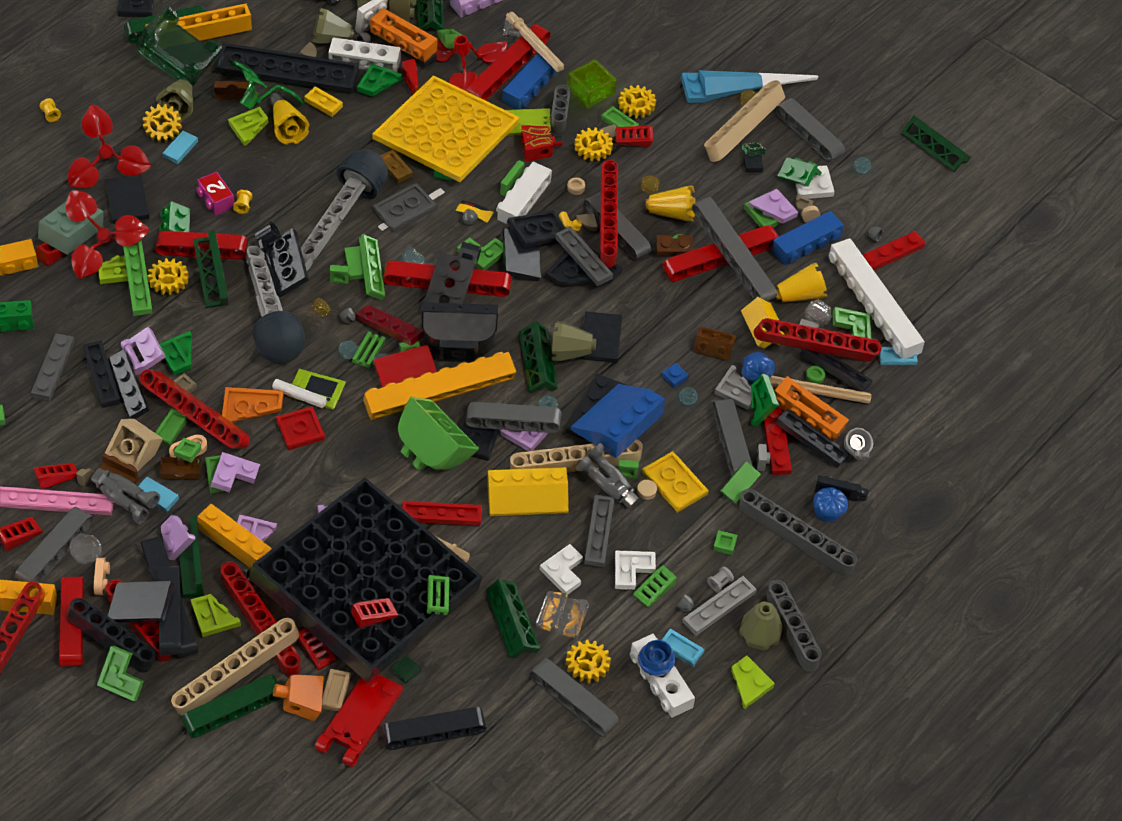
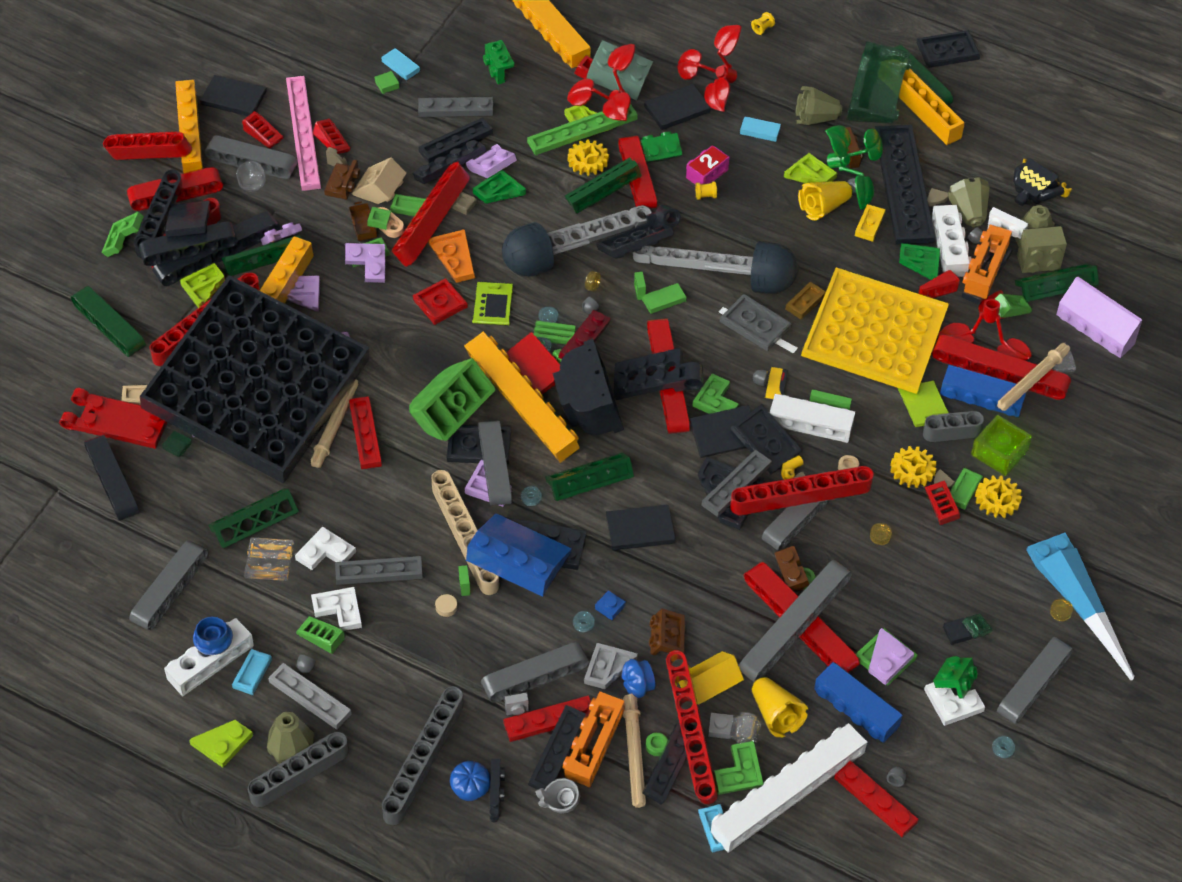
camera: 80 degrees right, 0 degrees up
dark grey piece [91,468,160,525] -> none
light nougat plate [94,558,110,595] -> none
medium azure tile [138,477,179,512] -> none
yellow gear [143,104,182,143] -> none
tan beam [171,618,299,716] -> none
white axle [272,379,327,408] -> none
orange torso [273,675,324,721] -> none
red slope [351,598,398,628] -> none
bright green tile [359,234,385,300] -> none
clear light blue piece [402,247,426,264] -> none
bright green tile [427,575,449,615] -> none
yellow slope [487,467,568,516] -> none
torso [521,125,562,162] -> none
olive cone [552,321,596,361] -> none
yellow gear [566,640,611,683] -> none
dark grey piece [575,442,638,509] -> none
yellow tile [642,451,709,513] -> none
yellow cone [646,186,695,222] -> none
tan beam [704,80,785,162] -> none
light grey bush [707,566,734,593] -> none
bright green tile [713,530,738,555] -> none
bright green tile [720,461,761,504] -> none
green wing [750,374,779,427] -> none
dark tan tile [795,195,814,214] -> none
tan tile [801,206,820,223] -> none
dark green fence [901,115,971,172] -> none

